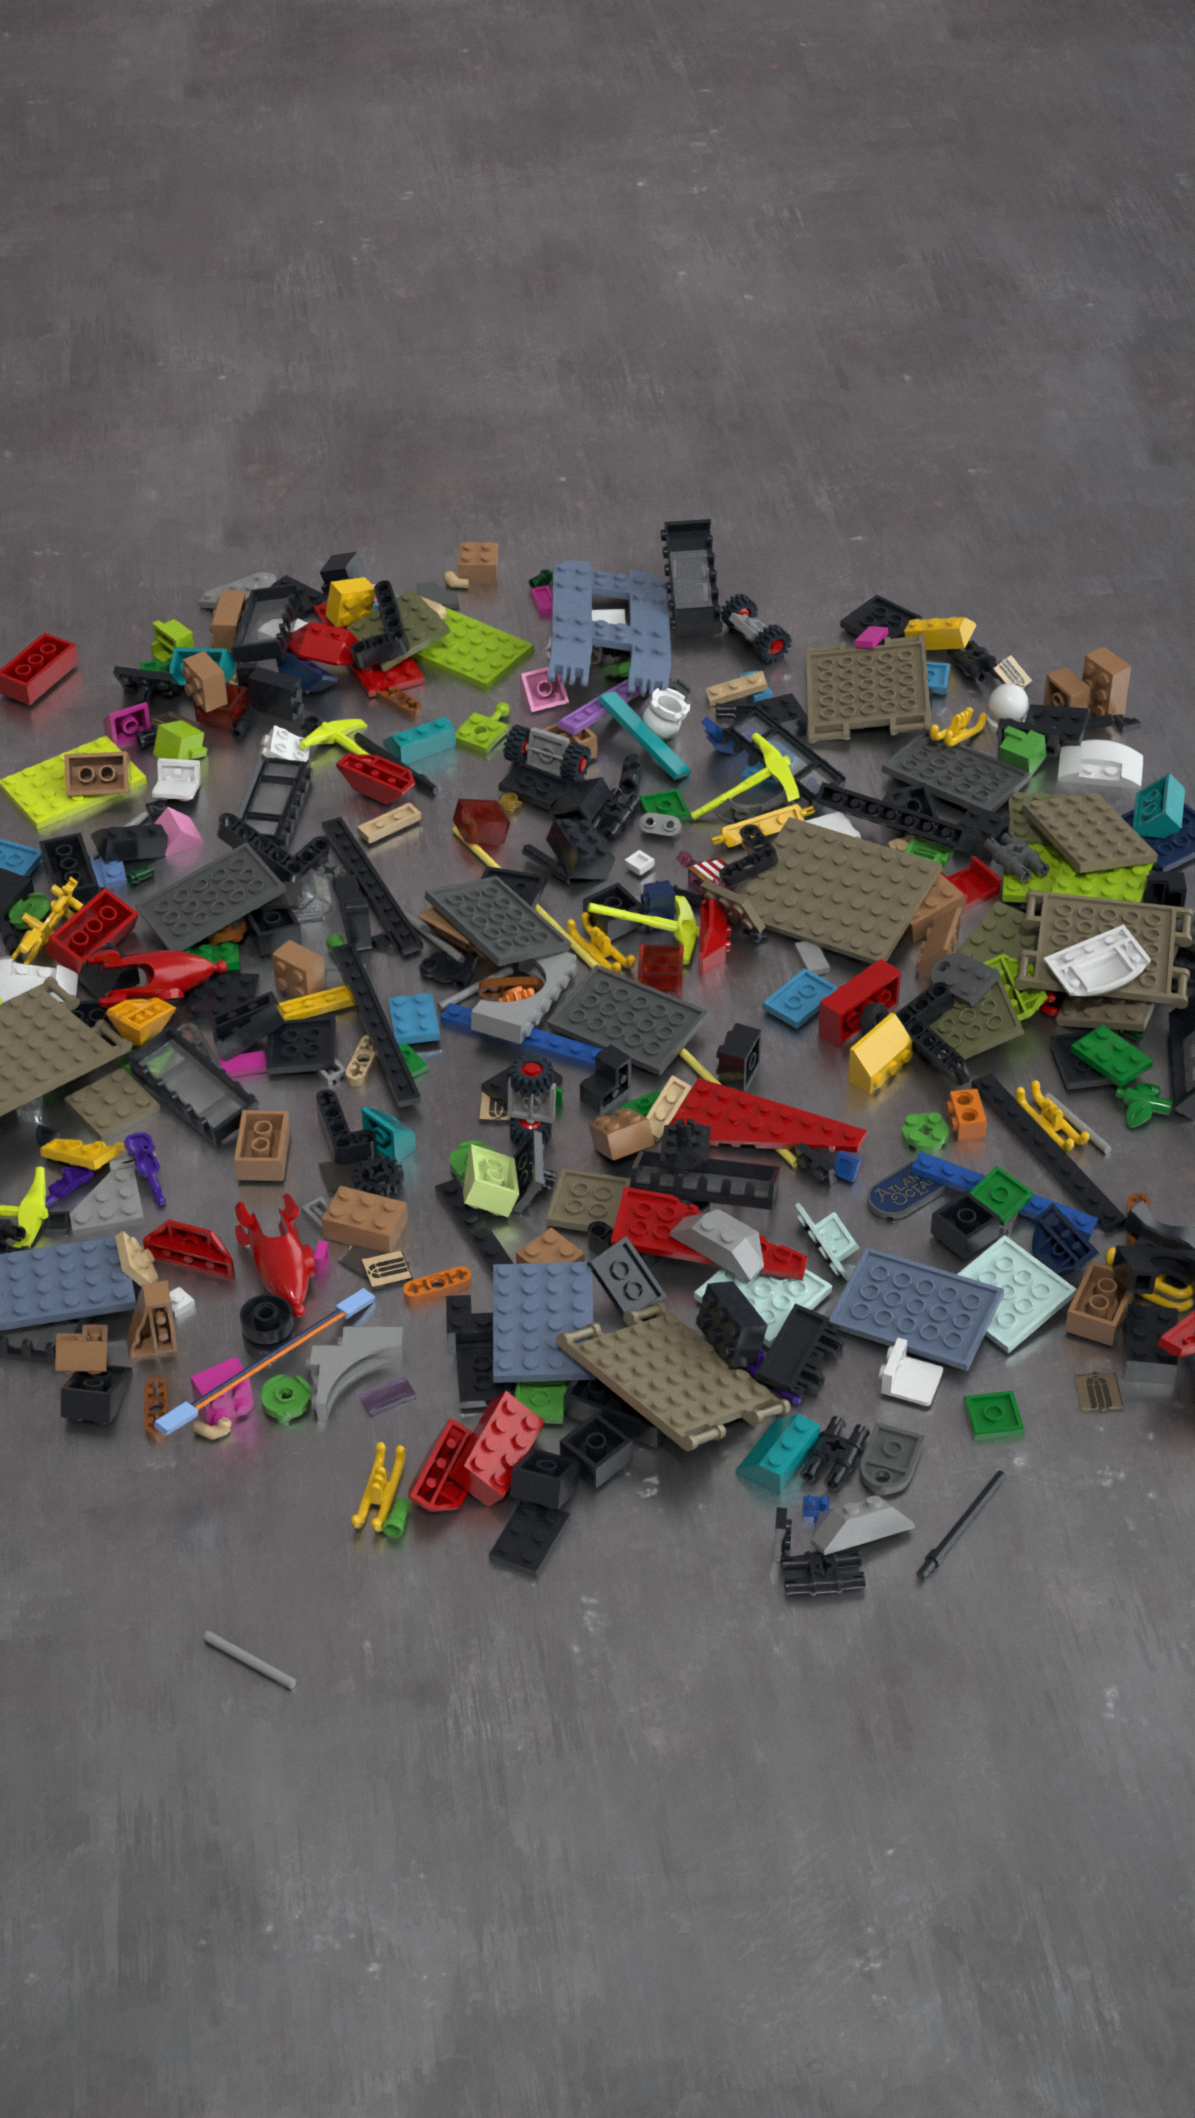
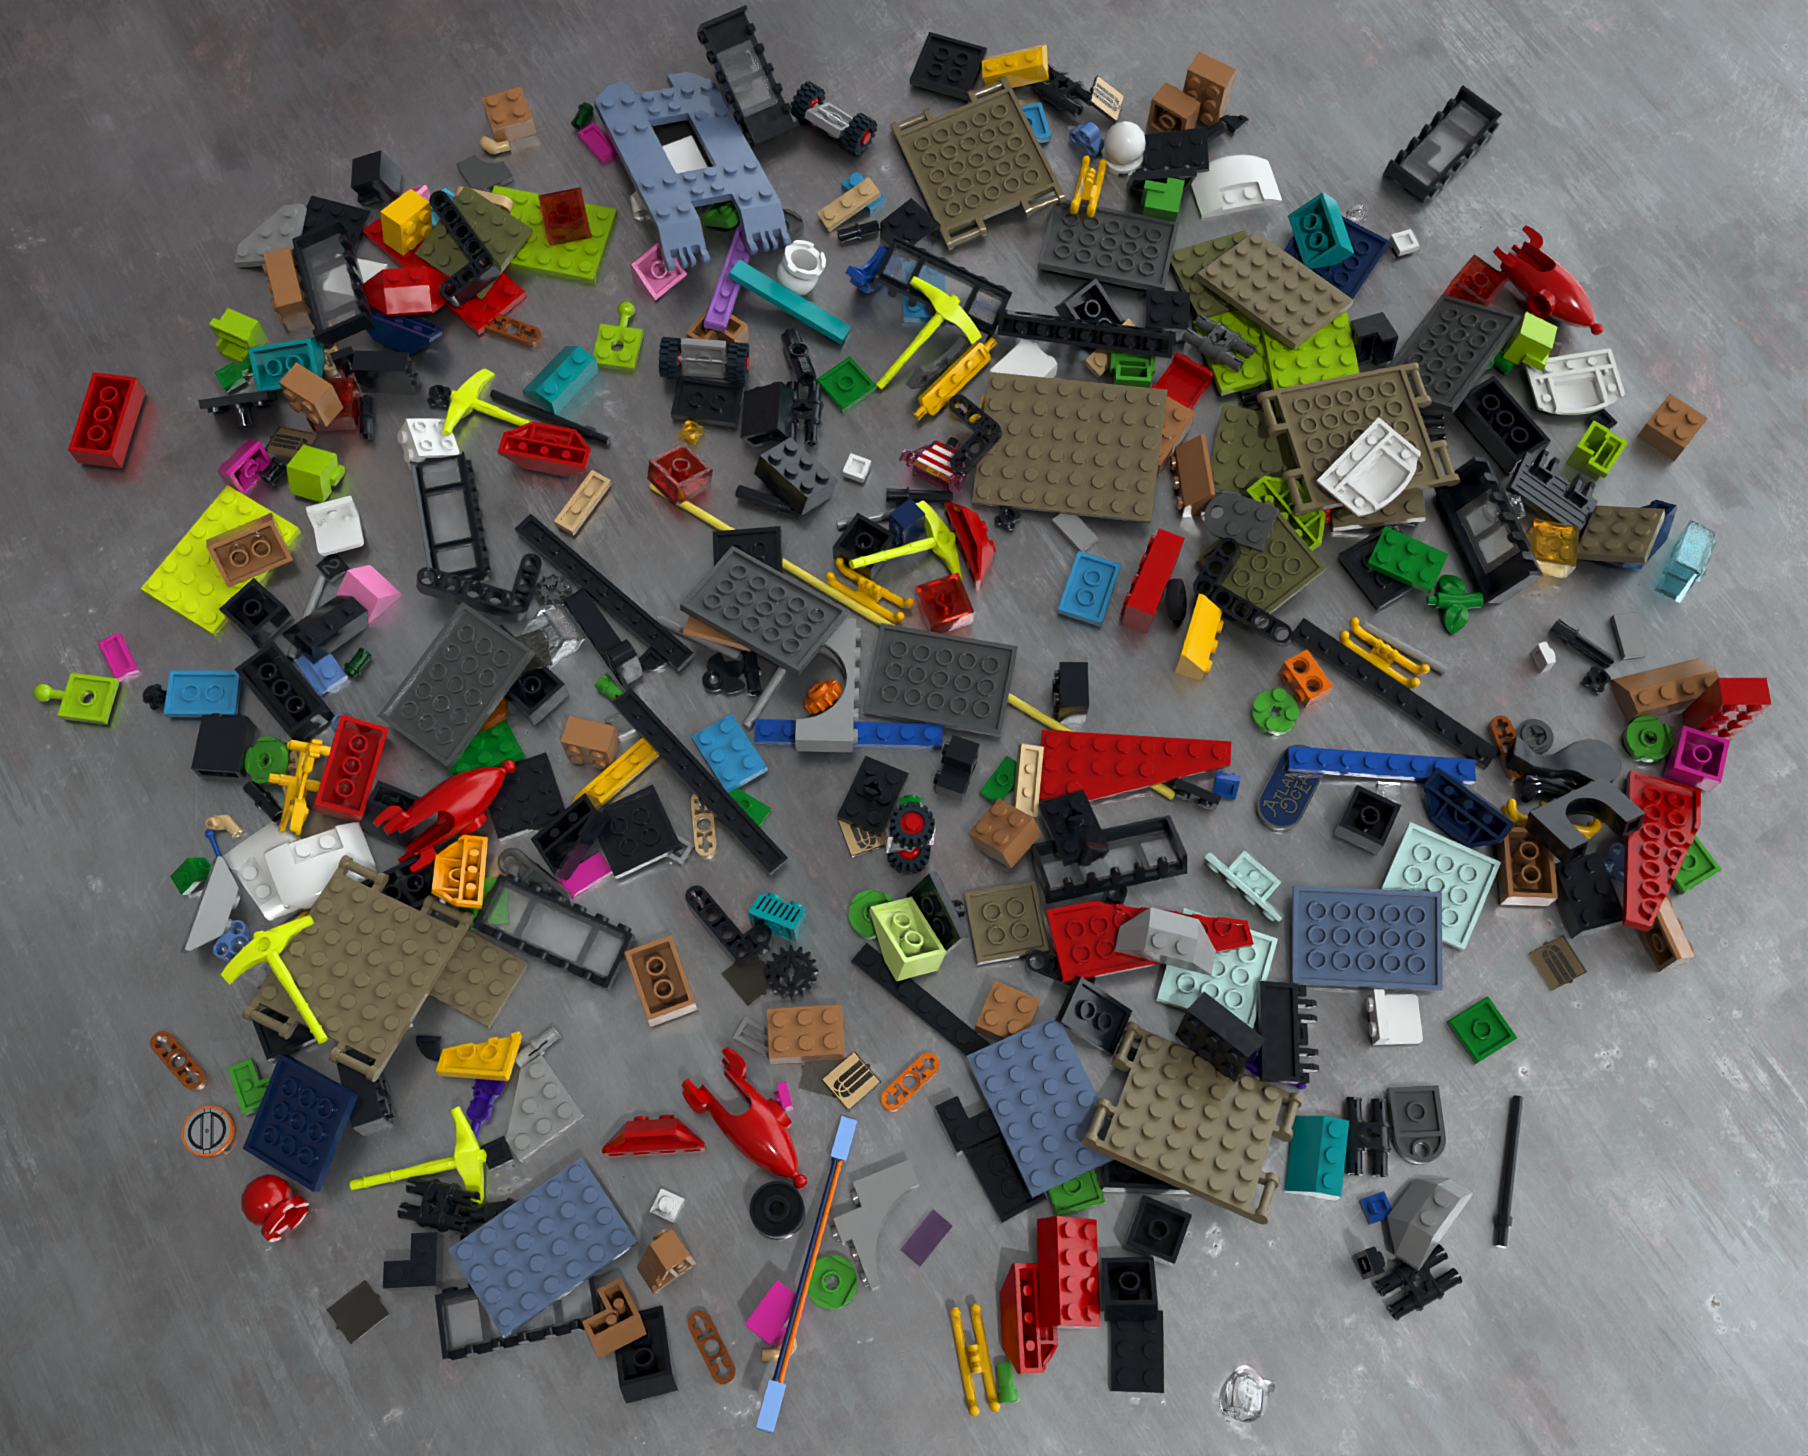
camera: 25 degrees left, 25 degrees up
tan plate [115,1231,158,1287] -> none
dark purple piece [124,1132,166,1206] -> none
dark orange beam [479,977,543,1000] -> none
light grey plate [640,813,682,838] -> none
dark tan plate [700,880,766,933] -> none
dark pink tile [855,626,888,649] -> none
green tile [969,1166,1034,1227] -> none
none -> black brick [219,578,293,649]
none -> clear red brick [538,187,592,246]
none -> medium blue piece [1069,121,1104,156]
none -> clear piece [1218,1364,1276,1423]
none -> dark grey gear [1515,719,1554,754]

